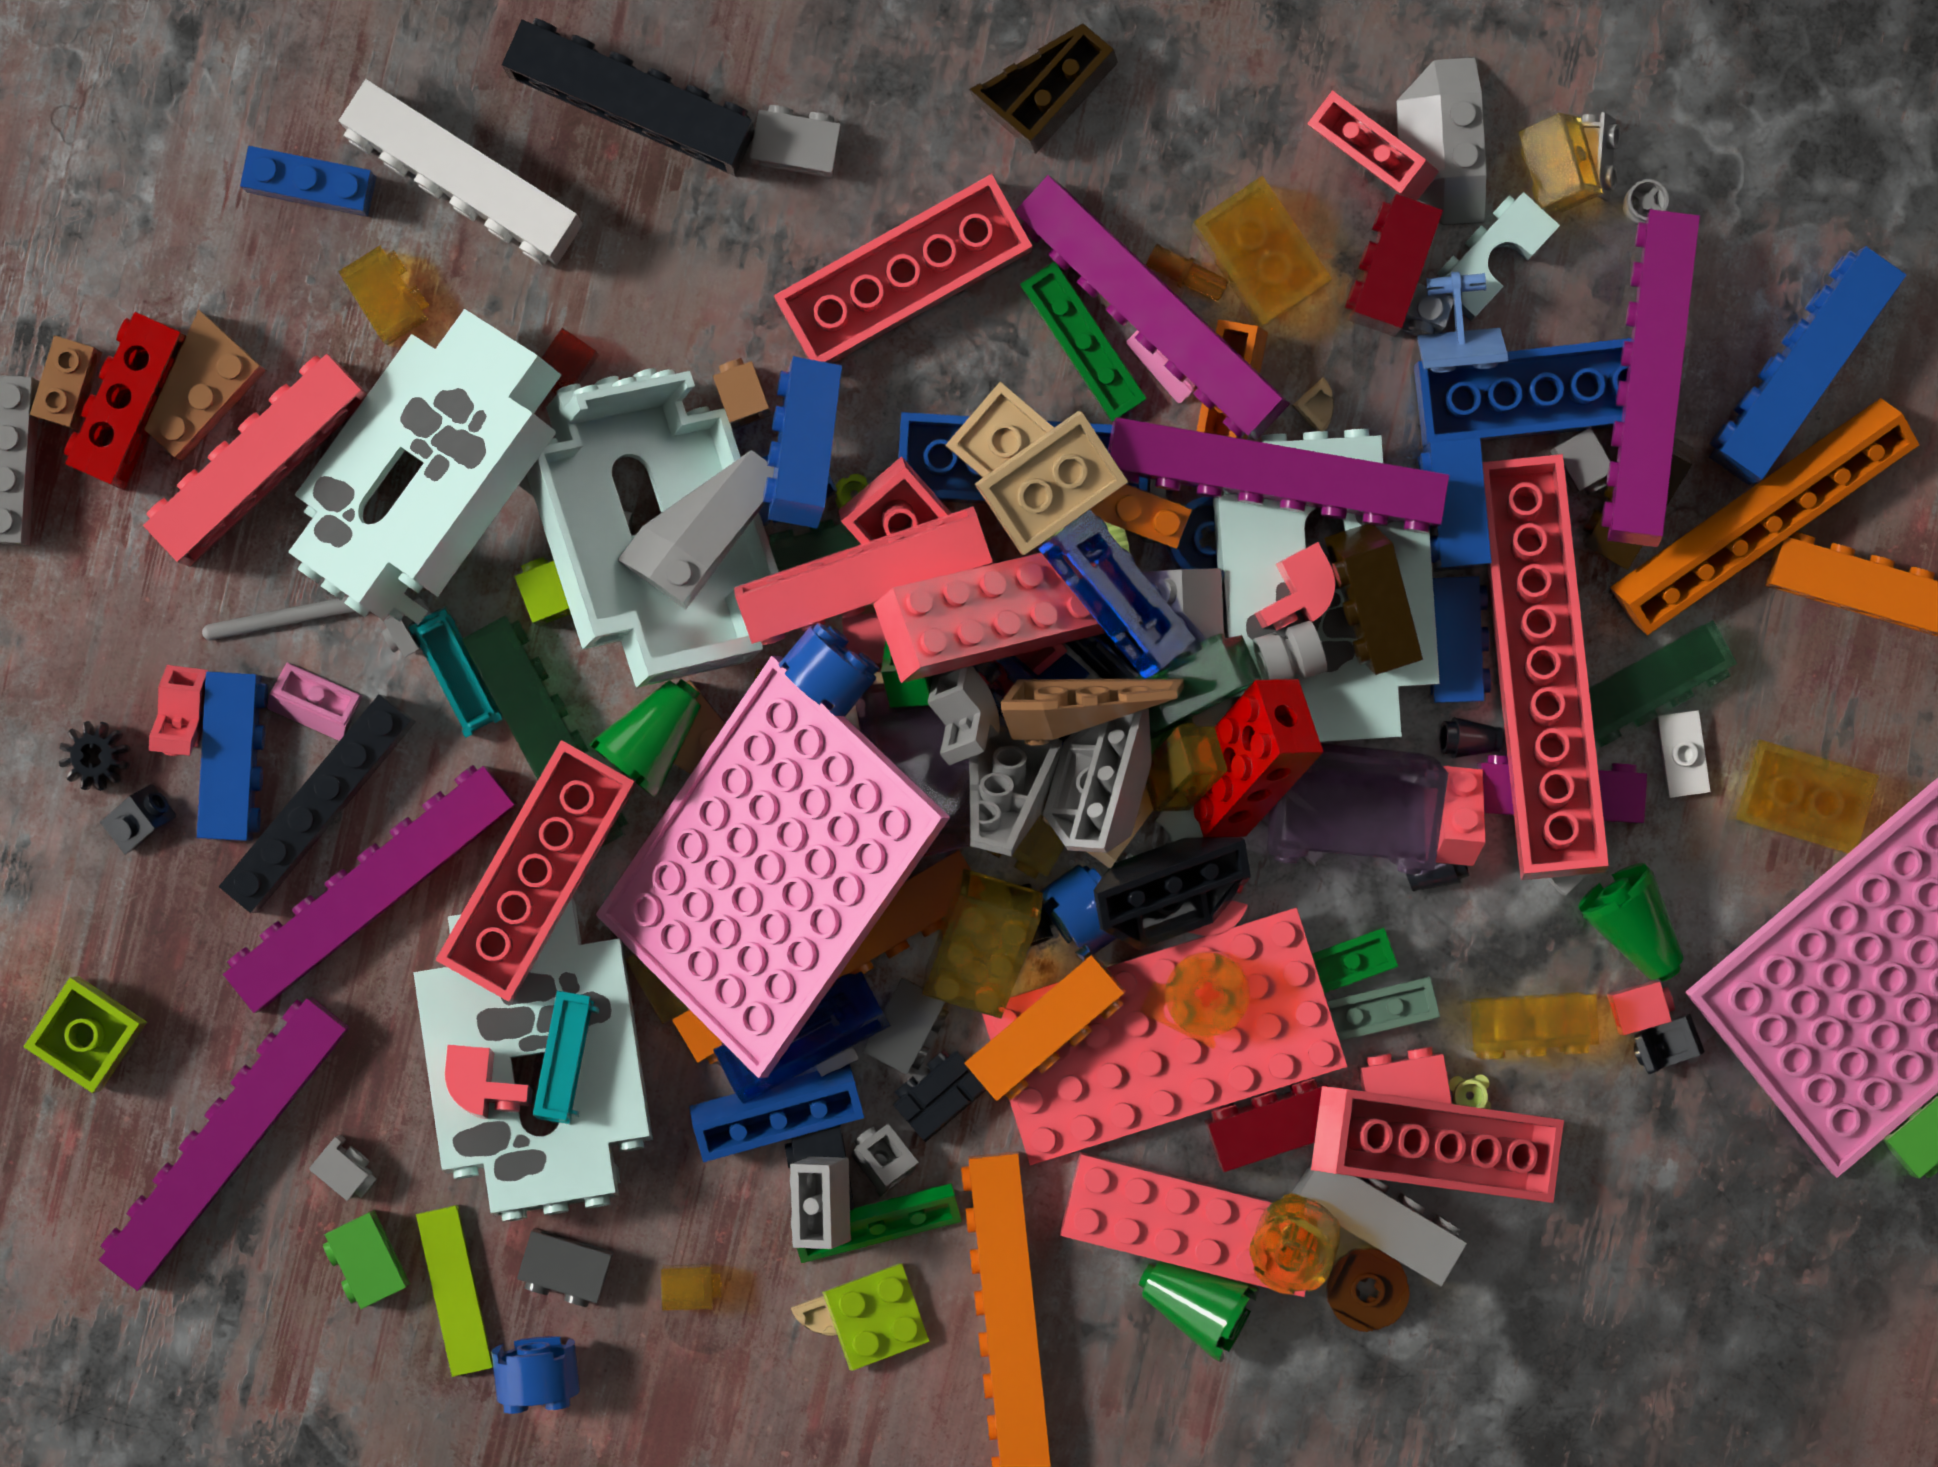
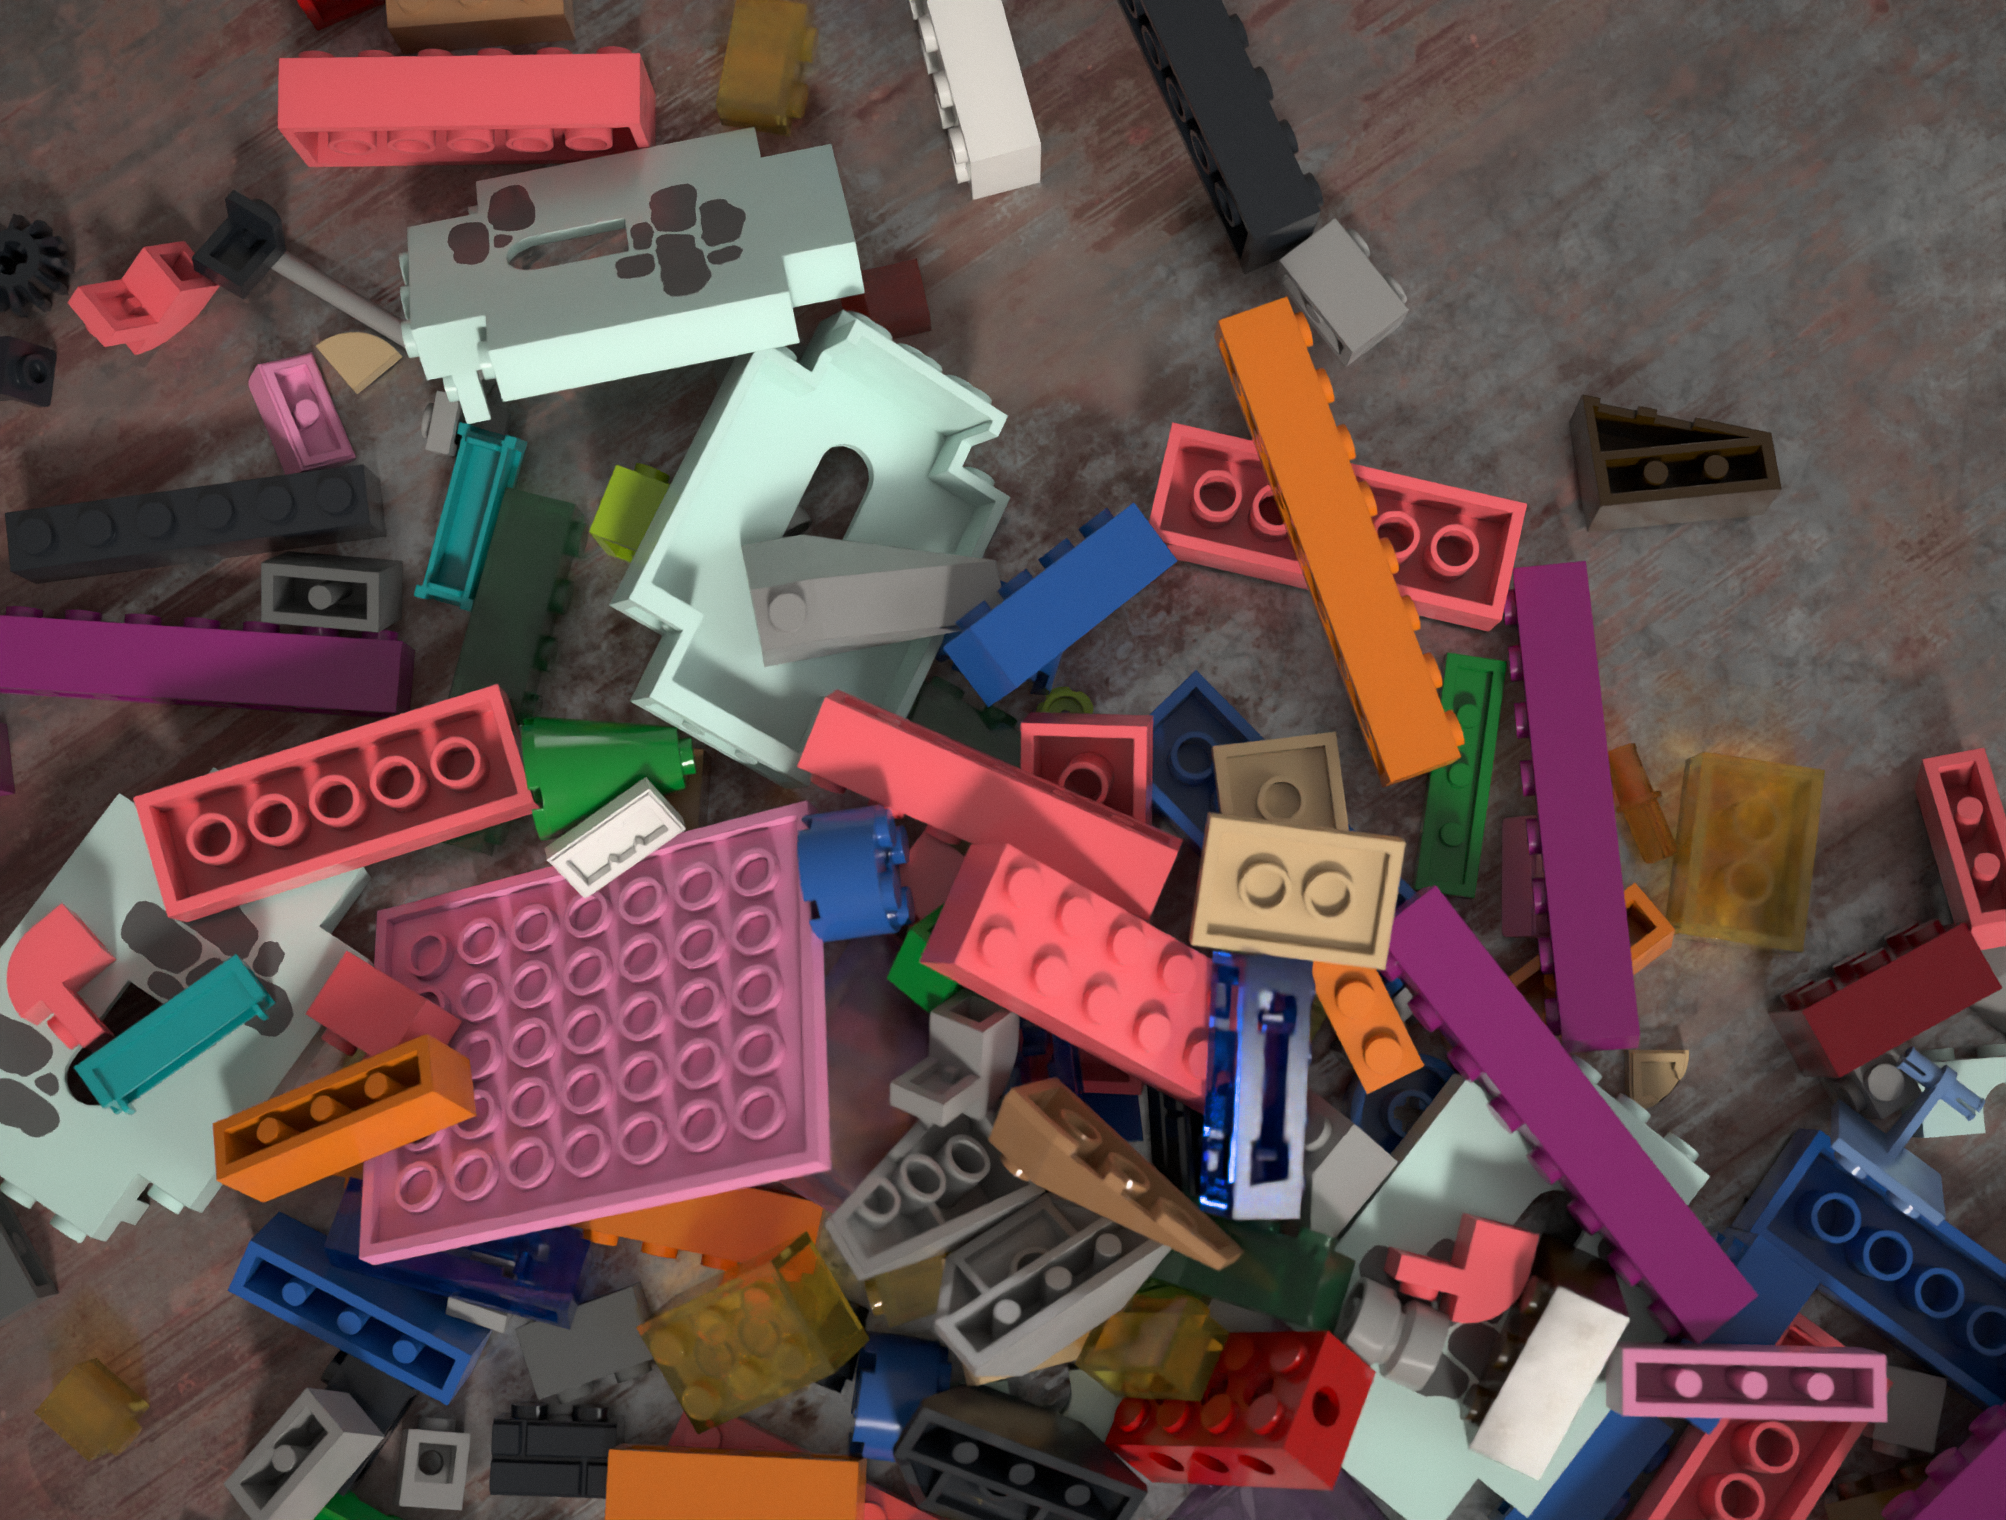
camera: 50 degrees right, 5 degrees down
blue brick [197,672,268,841] -> none
medium nougat brick [713,358,772,430] -> none
none -> black bracket [192,190,287,300]
none -> orange brick [212,1034,477,1203]
none -> dark grey brick [261,551,403,632]
none -> coral brick [306,951,462,1060]
none -> tan tile [316,332,402,395]
none -> white plate [545,777,686,899]
none -> orange brick [1214,297,1464,788]
none -> bright pink brick [1606,1342,1887,1422]

